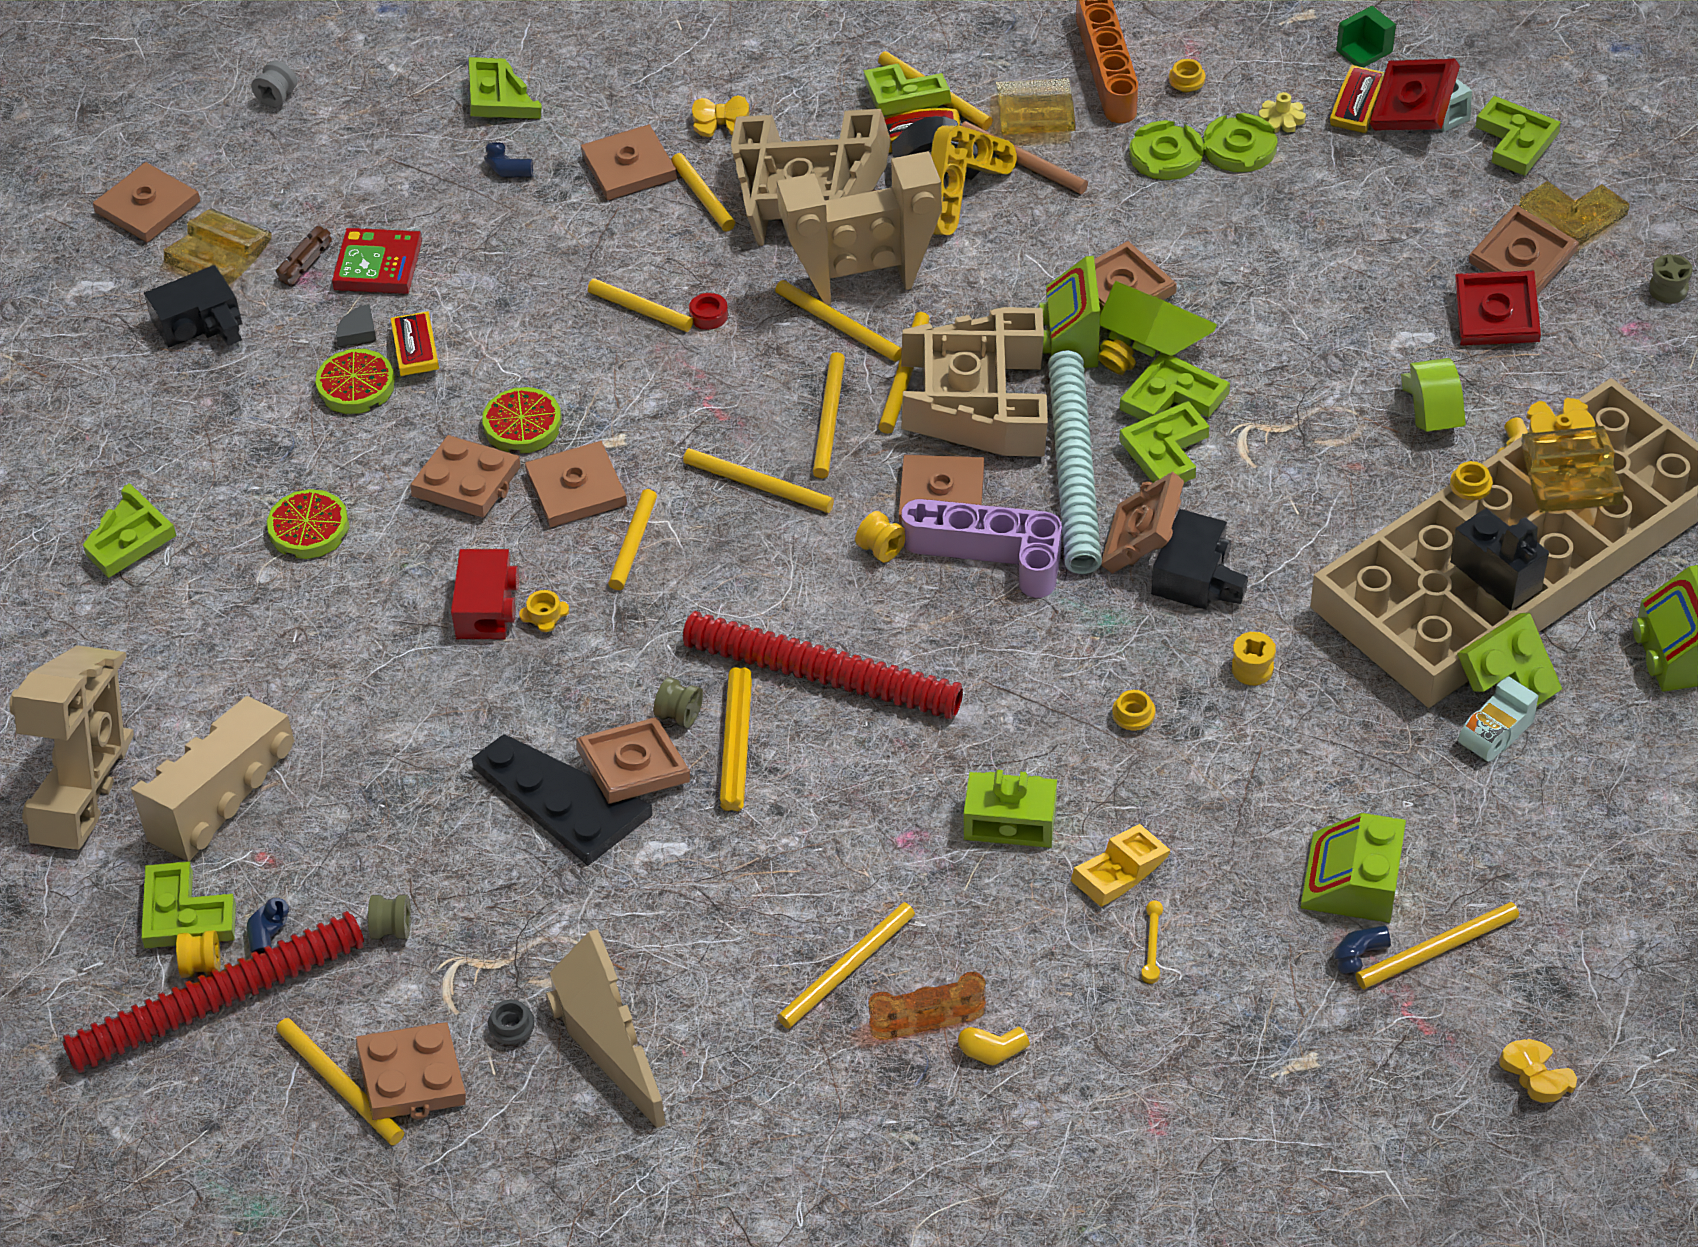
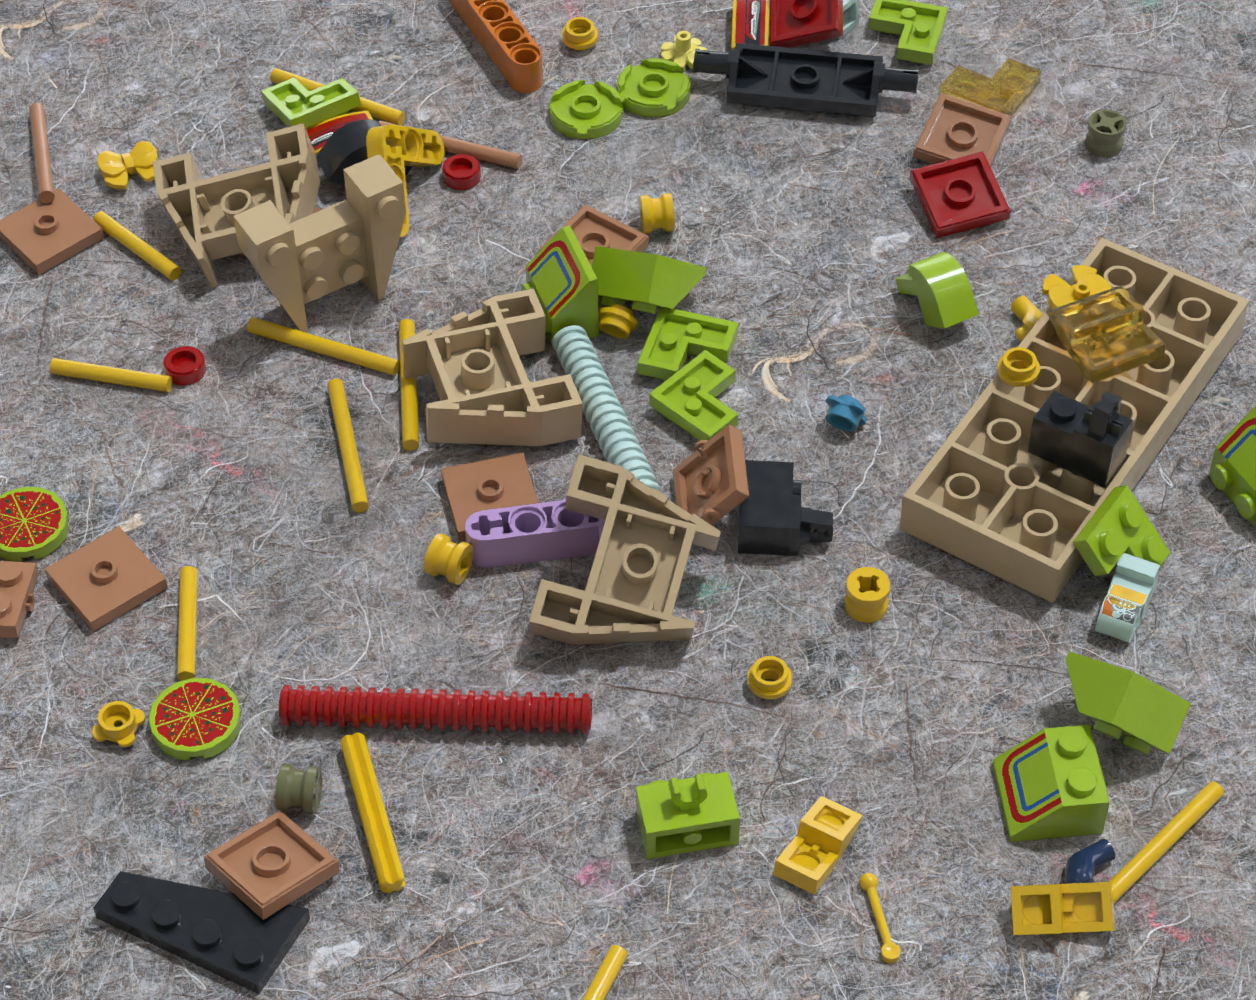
camera: 20 degrees left, 0 degrees up
red brick [451,549,519,639] -> none
yellow bar [683,448,834,513] -> none
clear yellow slope [996,78,1076,135] -> none
none -> nougat bar [29,103,55,203]
none -> tile [149,678,241,761]
none -> red tile [442,154,481,190]
none -> tan wedge [529,454,721,645]
none -> yellow wheel [639,193,675,234]
none -> black plate [693,43,919,117]
none -> dark azure plate [825,395,867,432]
none -> yellow slope [1010,882,1115,935]
none -> lime slope [1065,651,1191,755]

